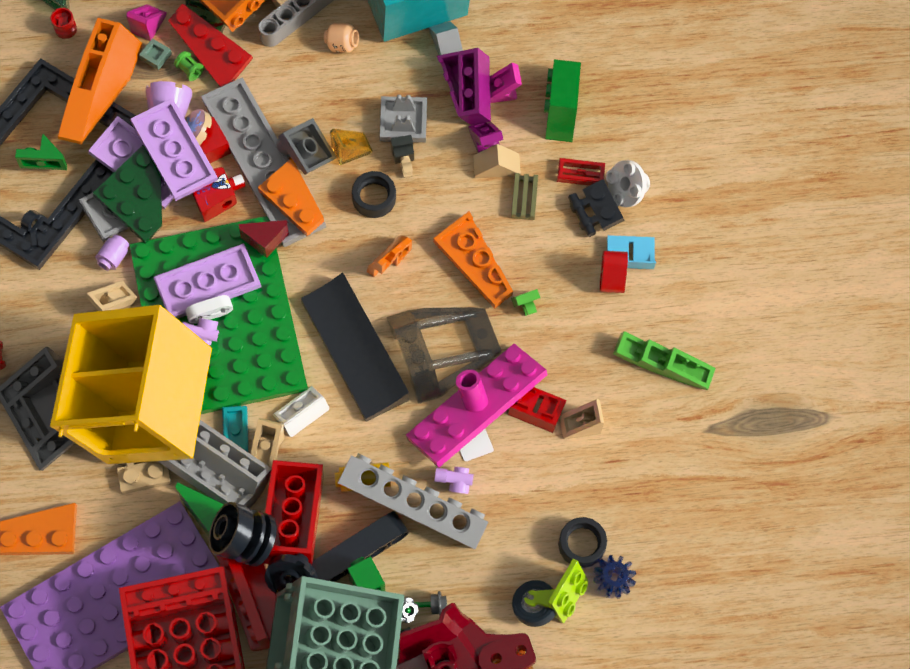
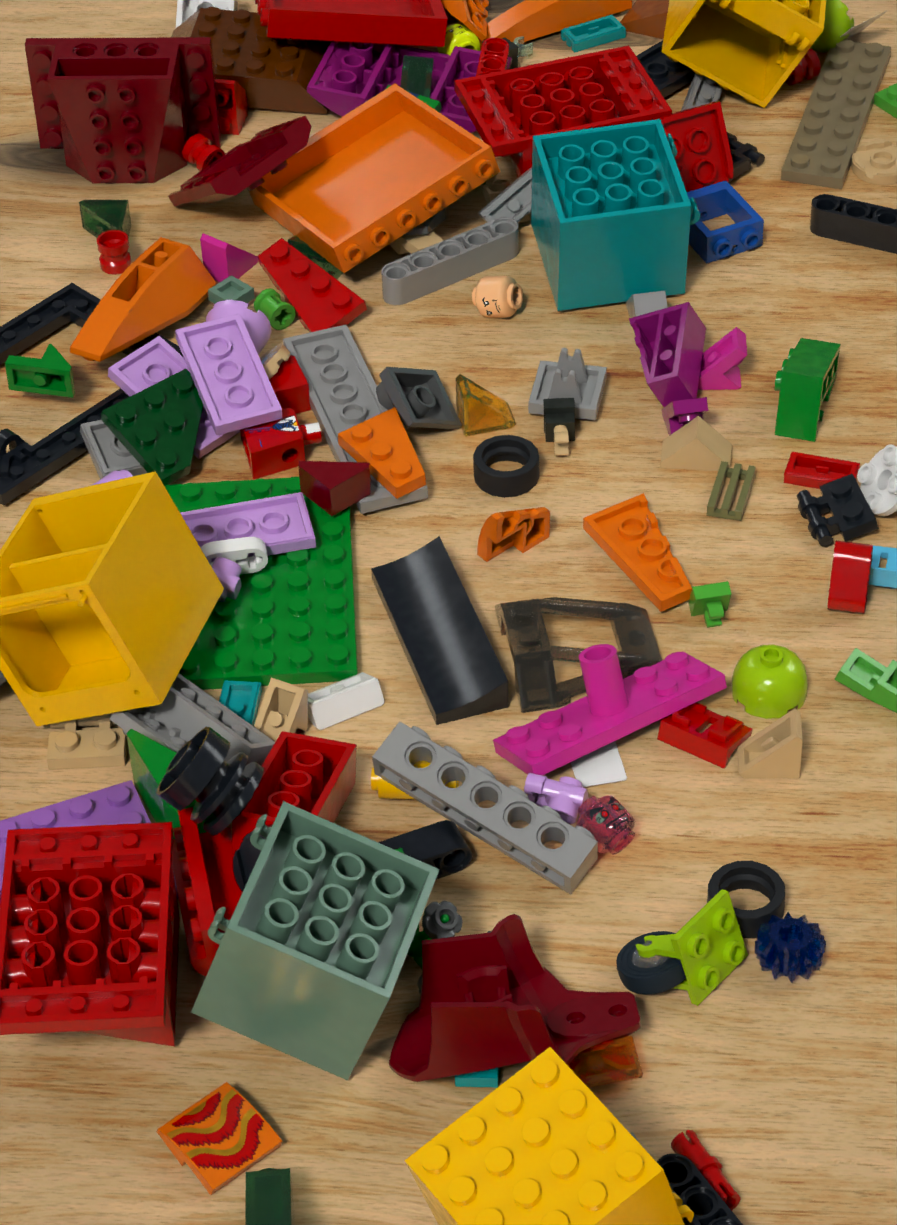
camera: 15 degrees right, 25 degrees down
none -> clear pink head [576,795,635,855]
none -> lime cylinder [732,644,808,719]

